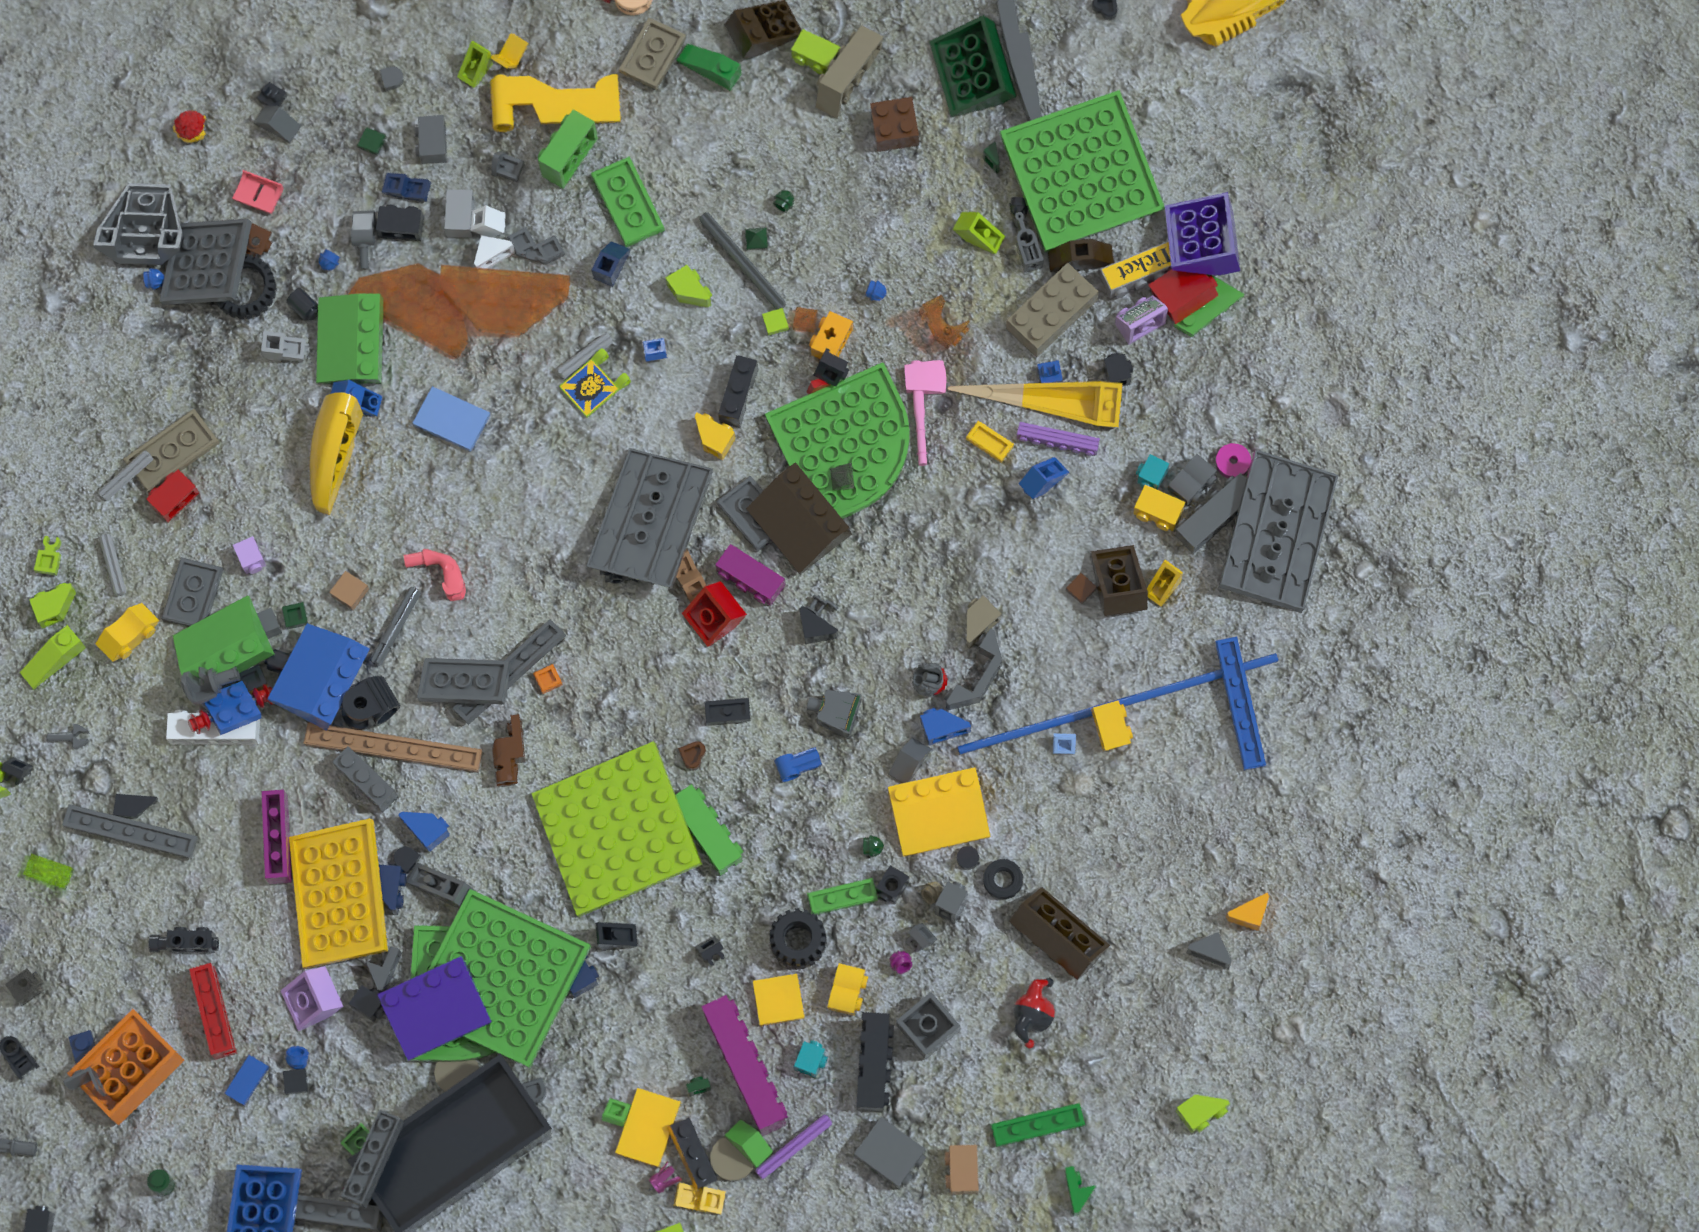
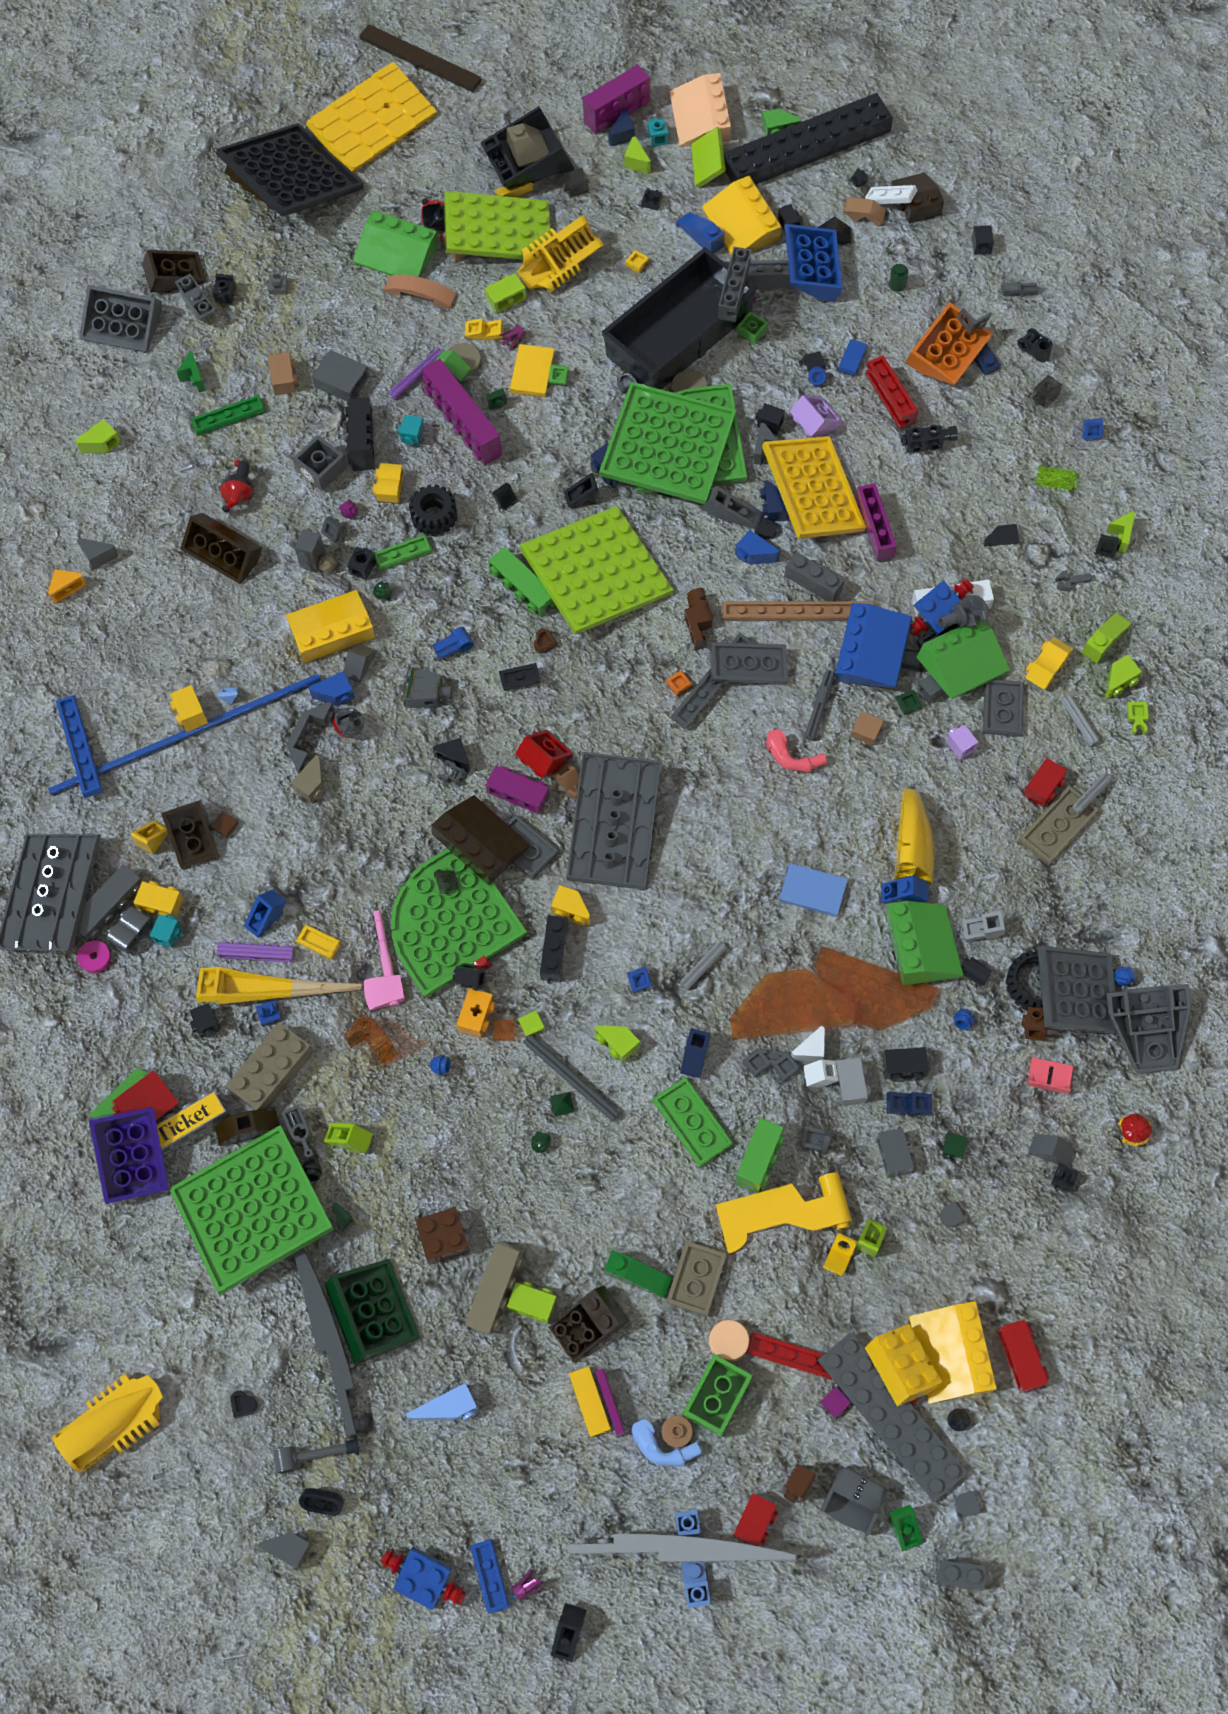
camera: 170 degrees right, 5 degrees down
dark grey plate [62,804,198,859] -> none
black piece [342,675,400,730] -> none
dark grey beam [351,210,376,269] -> none
dark purple slope [377,956,492,1061] -> none
flag [559,348,631,418] -> none
black plate [667,1118,718,1190] -> none
yellow tile [753,974,805,1026] -> none
black tile [957,846,979,870] -> none
black tyre [983,859,1023,899] -> none
lavender slope [1115,296,1168,345] -> none

